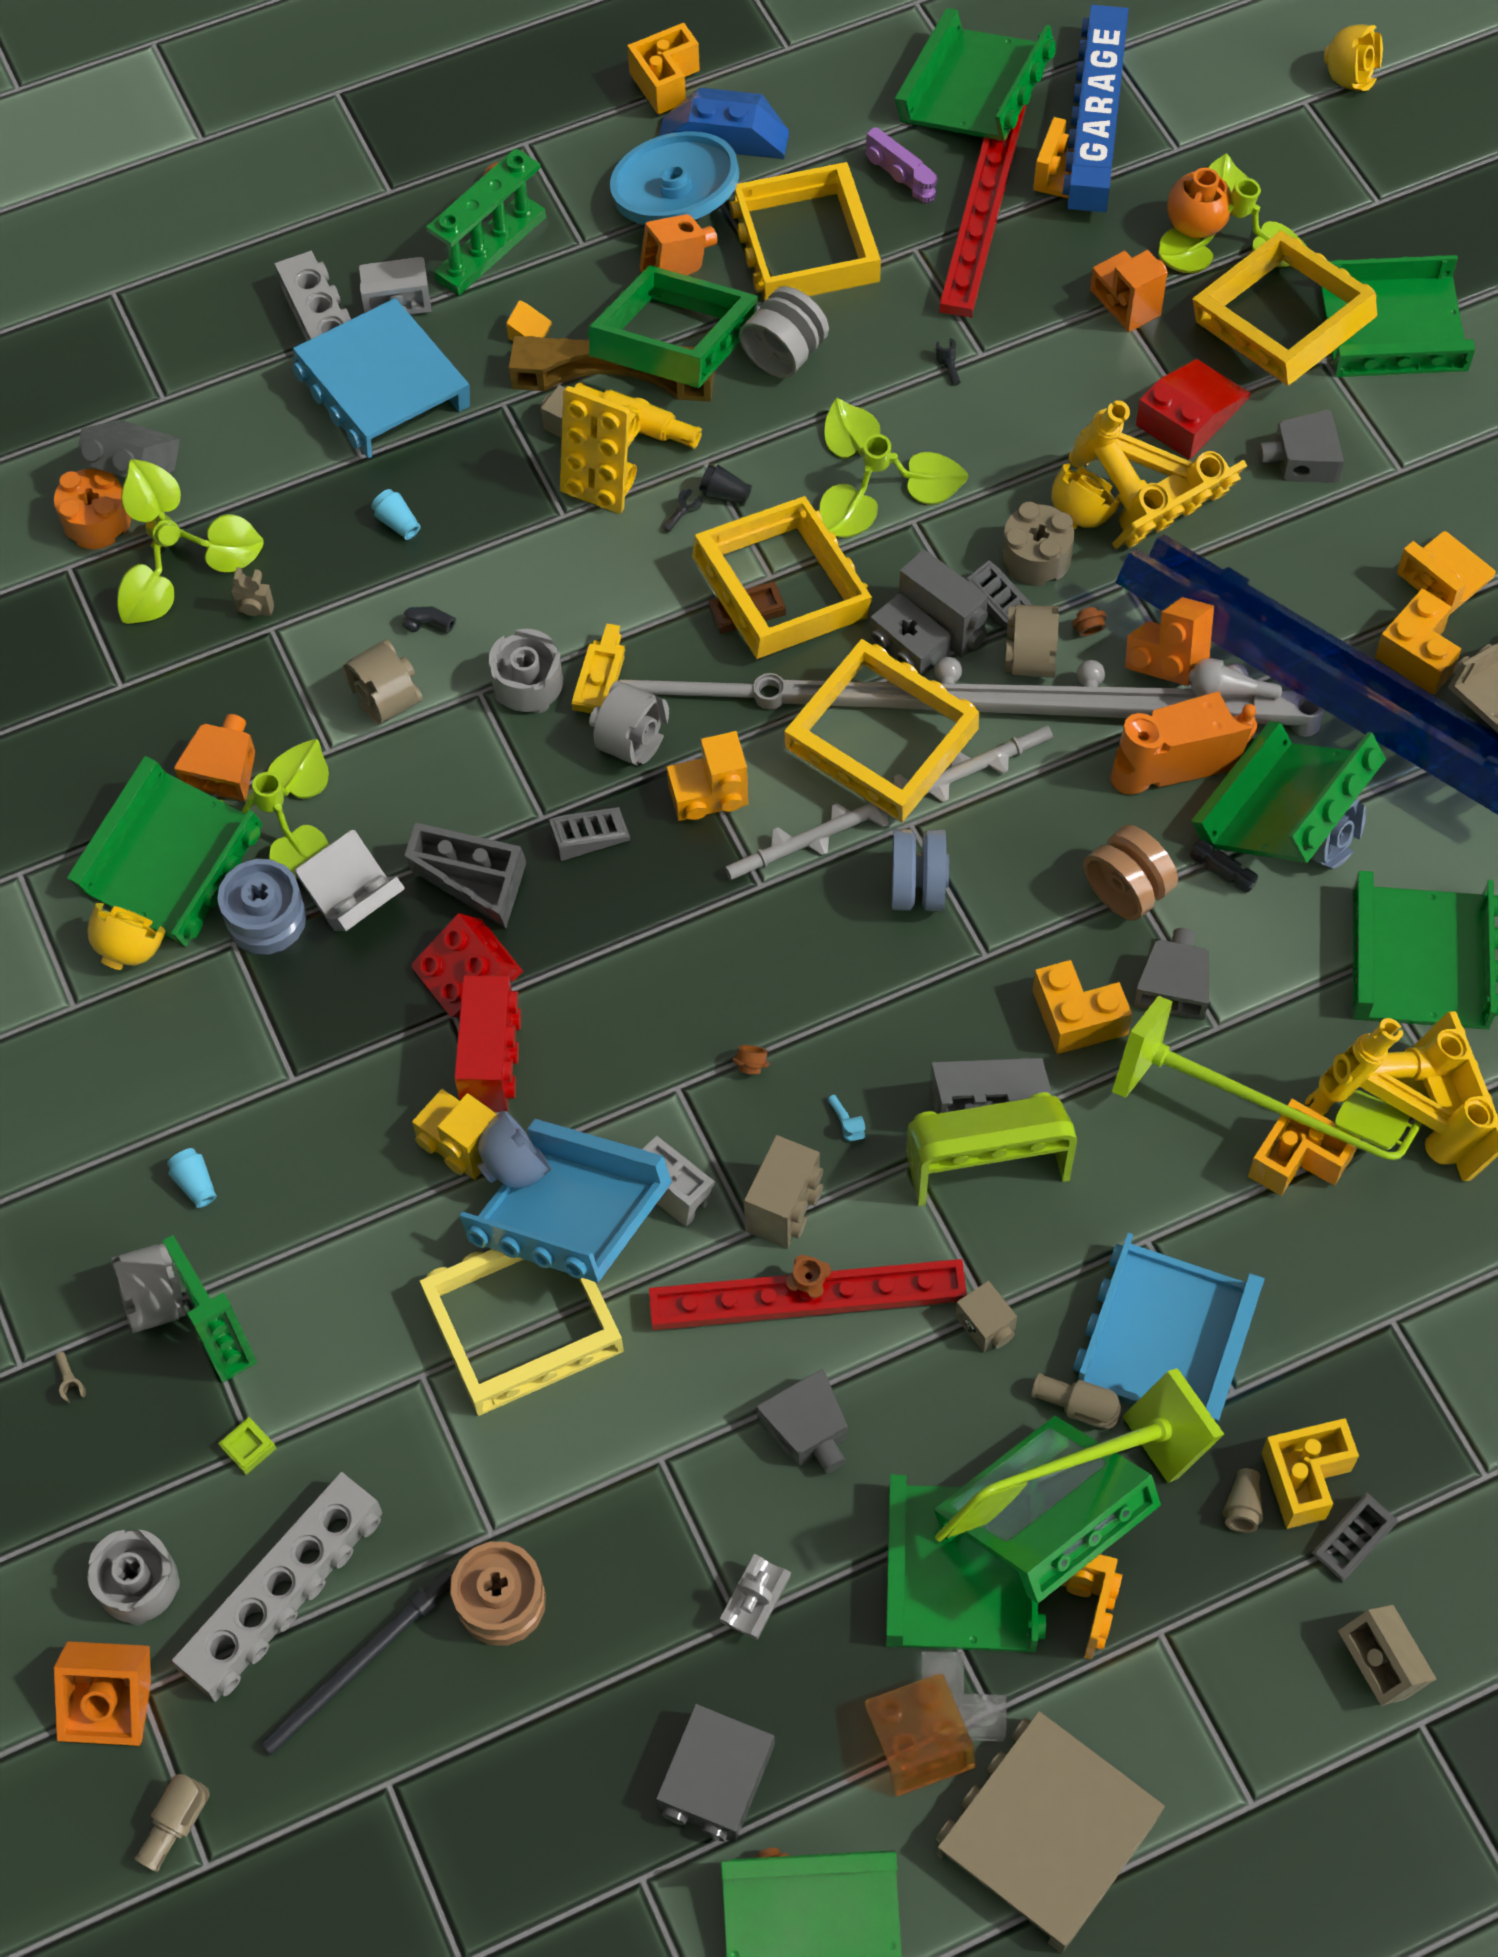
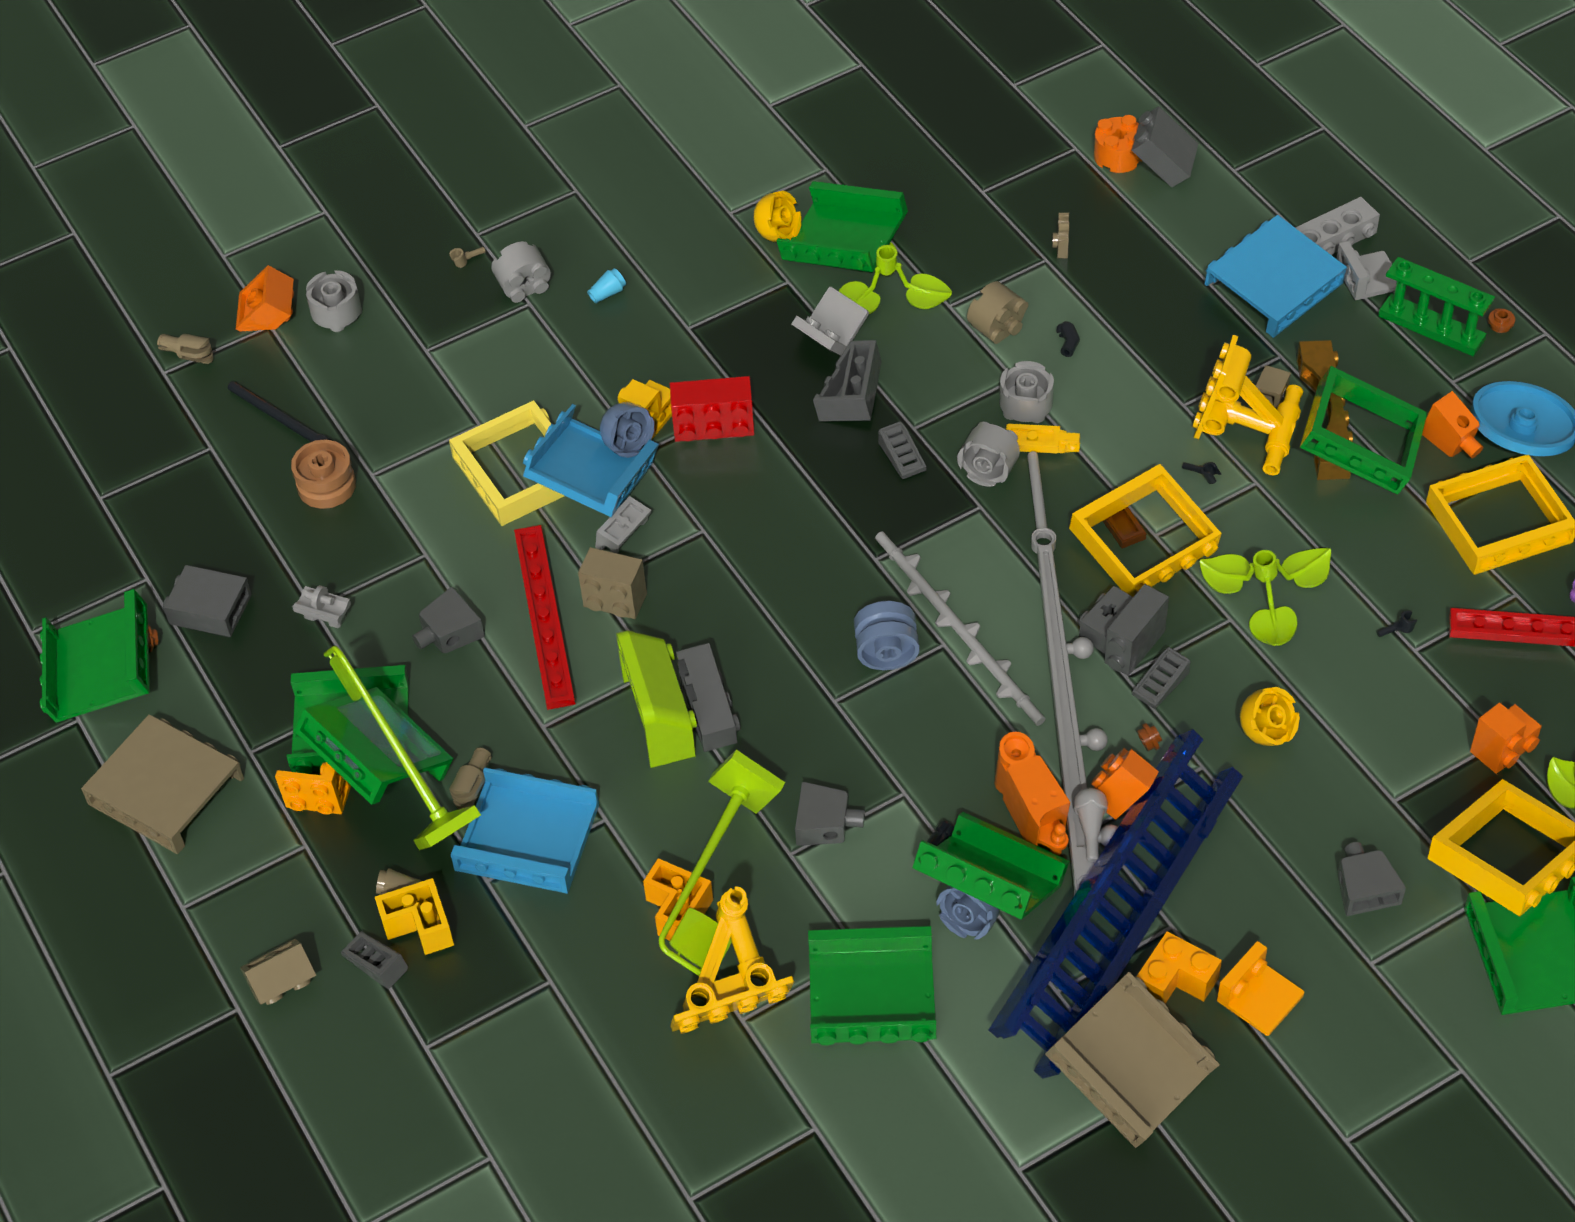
camera: 85 degrees right, 10 degrees down
lime plant [117,459,263,624] -> none
green fence [162,1235,257,1383] -> none
light grey brick [172,1471,383,1702] -> none
orange torso [174,714,255,802] -> none
sand blue wheel [217,859,307,954] -> none
lime tile [218,1417,277,1475] -> none
medium azure cone [371,489,421,540] -> none
red bracket [411,913,523,1018] -> none
light orange slope [506,300,552,340] -> none
light orange brick [667,731,749,821] -> none
black cone [699,464,752,505] -> none
dark orange plate [733,1045,770,1074] -> none
light grey wheel [739,286,829,378] -> none
yellow window [784,639,979,823] -> none
dark orange plate [786,1255,831,1298] -> none
medium azure hand [828,1095,866,1141] -> none
clear orange bracket [865,1673,975,1797] -> none
clear plate [921,1651,1006,1741] -> none
dark tan brick [955,1280,1017,1353] -> none
dark tan brick [1002,502,1074,586] -> none
dark tan brick [1005,604,1059,678] -> none
light orange brick [1032,960,1132,1054] -> none
yellow plate [1069,400,1247,549] -> none
medium nougat wheel [1083,825,1178,921] -> none
red slope [1136,359,1251,460] -> none

